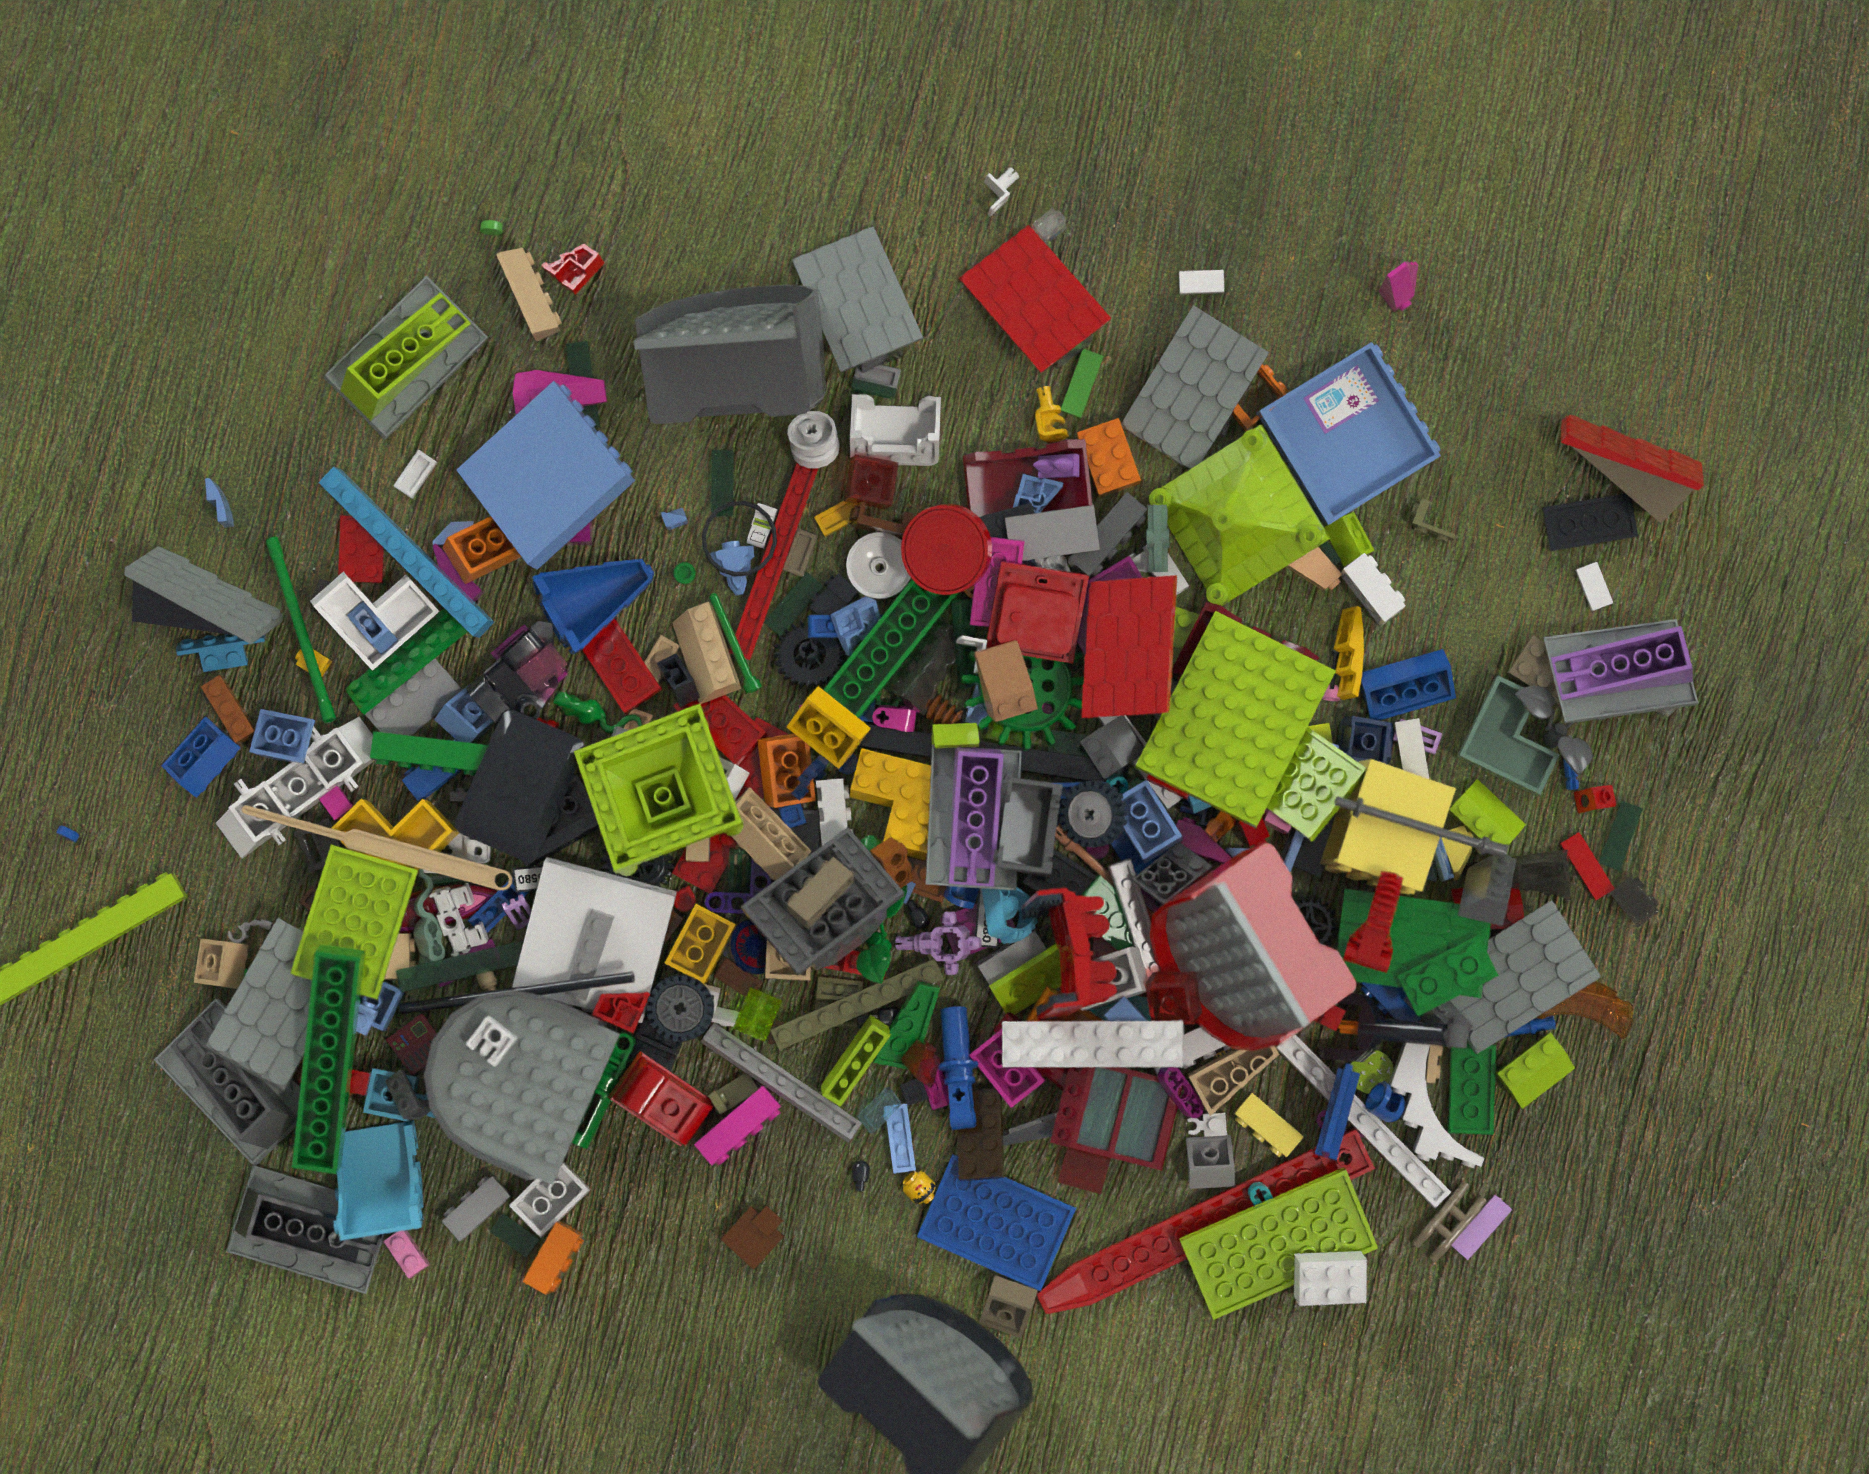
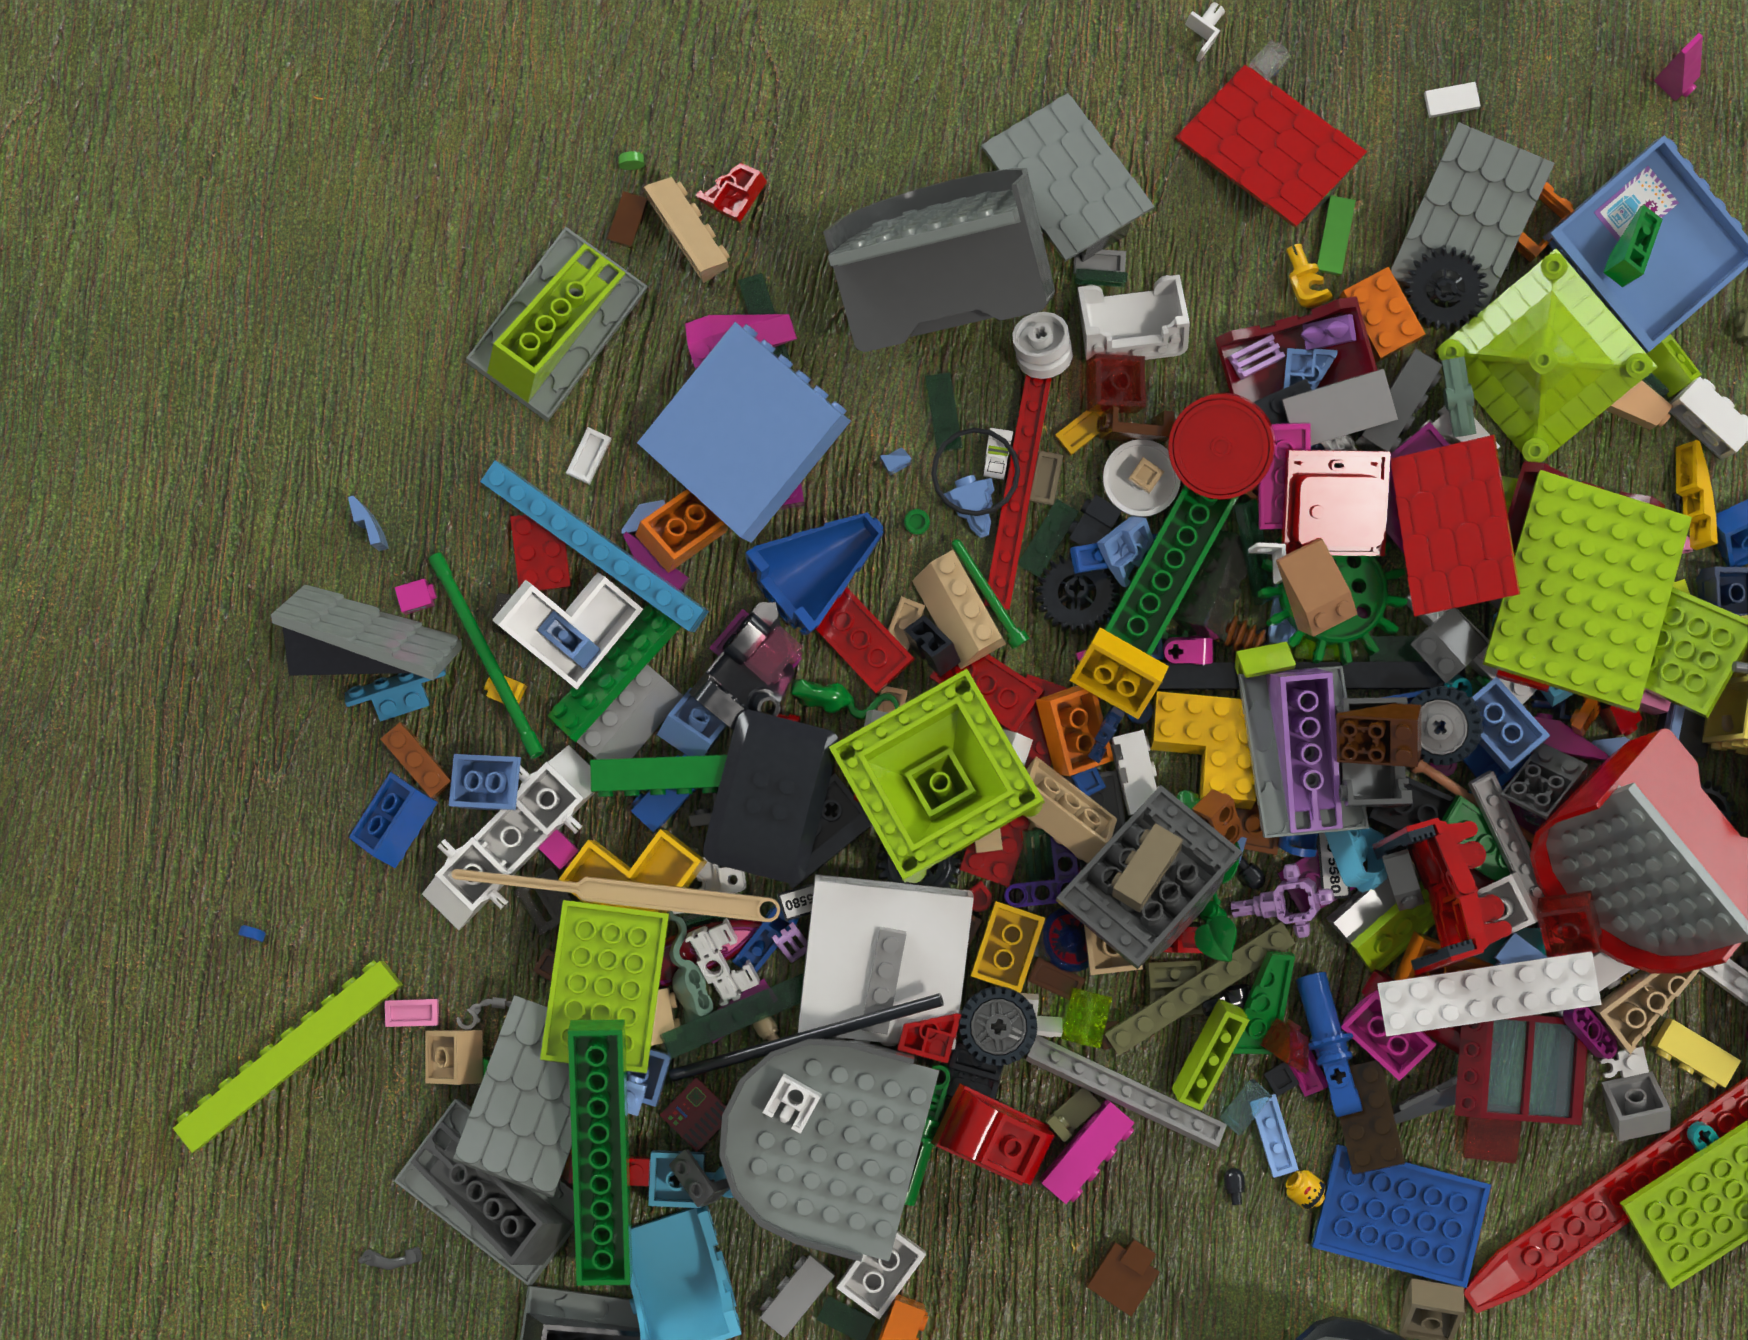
camera: 15 degrees left, 0 degrees up
none -> dark grey piece [358,1247,422,1270]
none -> bright pink tile [385,999,439,1027]
none -> dark pink brick [394,579,437,615]
none -> reddish brown tile [607,191,648,248]
none -> tan tile [1128,457,1164,494]
none -> lavender tile [1228,334,1285,380]
none -> reddish brown slope [1336,703,1421,767]
none -> dark grey slope [1382,849,1425,911]
none -> black gear [1402,246,1489,331]
none -> green slope [1603,204,1663,288]

